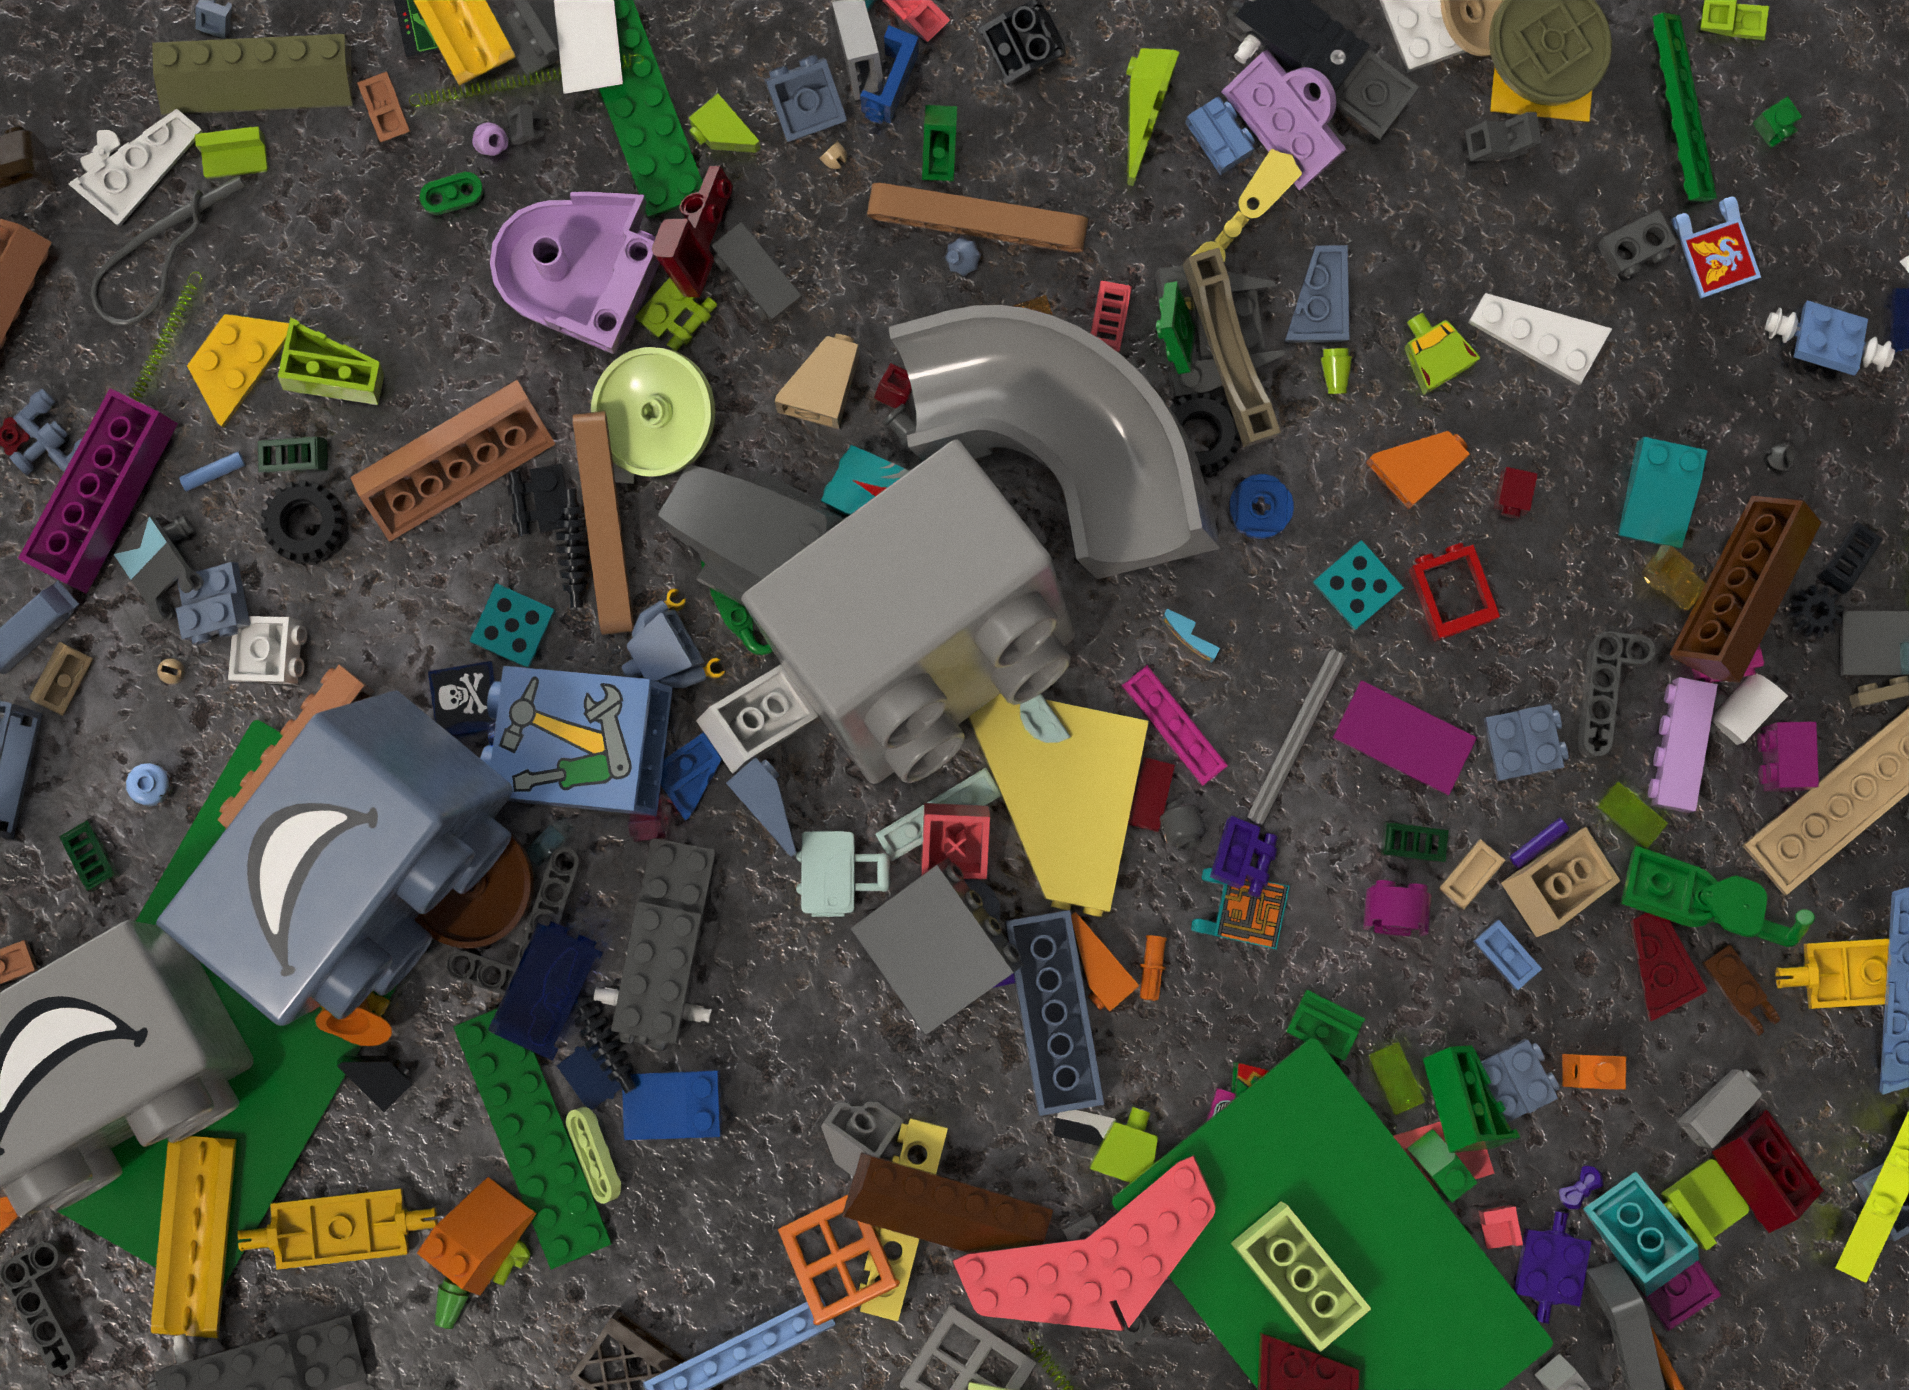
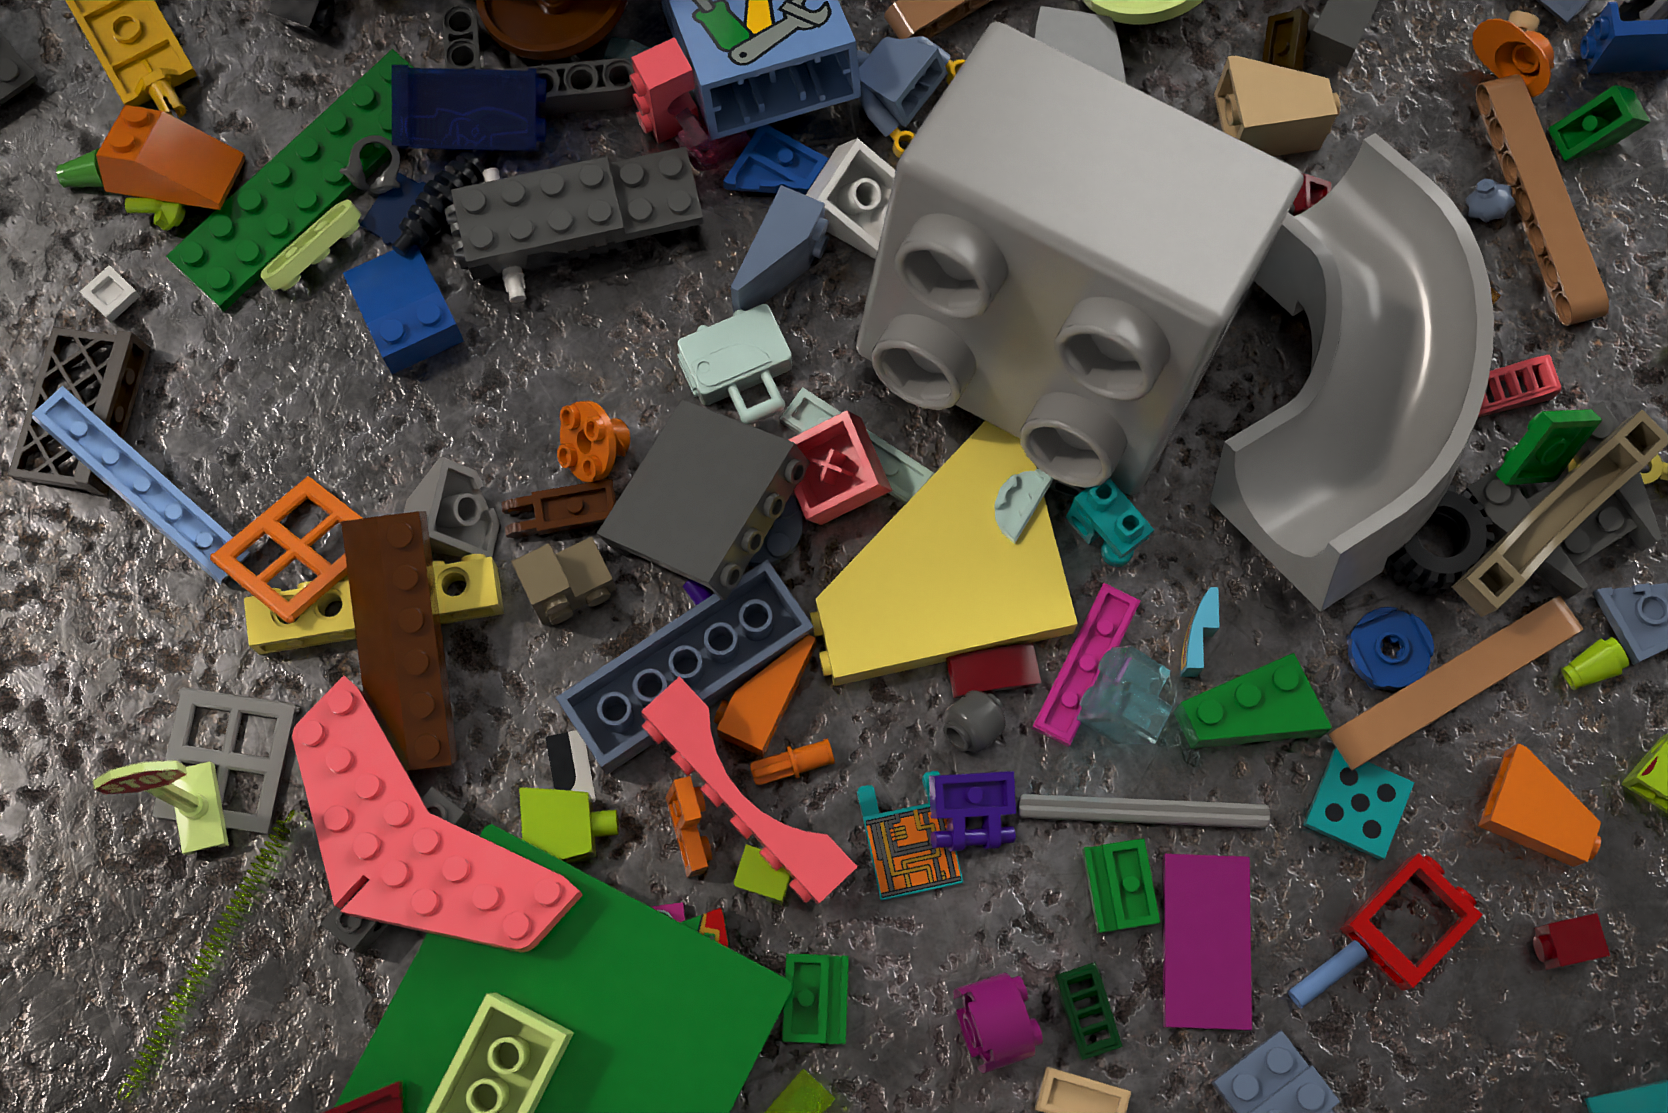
camera: 70 degrees right, 10 degrees down
none -> white plate [79,265,140,323]
none -> dark grey piece [340,135,401,194]
none -> reddish brown hinge [501,479,616,538]
none -> dark tan brick [511,536,617,625]
none -> orange plate [557,400,631,482]
none -> coral arch [629,37,699,144]
none -> coral arch [641,676,857,905]
none -> orange plate [665,776,712,878]
none -> lime panel [734,845,791,906]
none -> teal hips [1065,478,1154,567]
none -> clear light blue brick [1076,646,1173,744]
none -> green plate [1082,838,1160,934]
none -> green wedge [1173,653,1332,749]
none -> dark brown plate [1262,8,1309,72]
none -> medium blue piece [1288,940,1368,1009]
none -> medium nougat beam [1328,595,1584,770]
none -> orange piece [1472,19,1554,98]

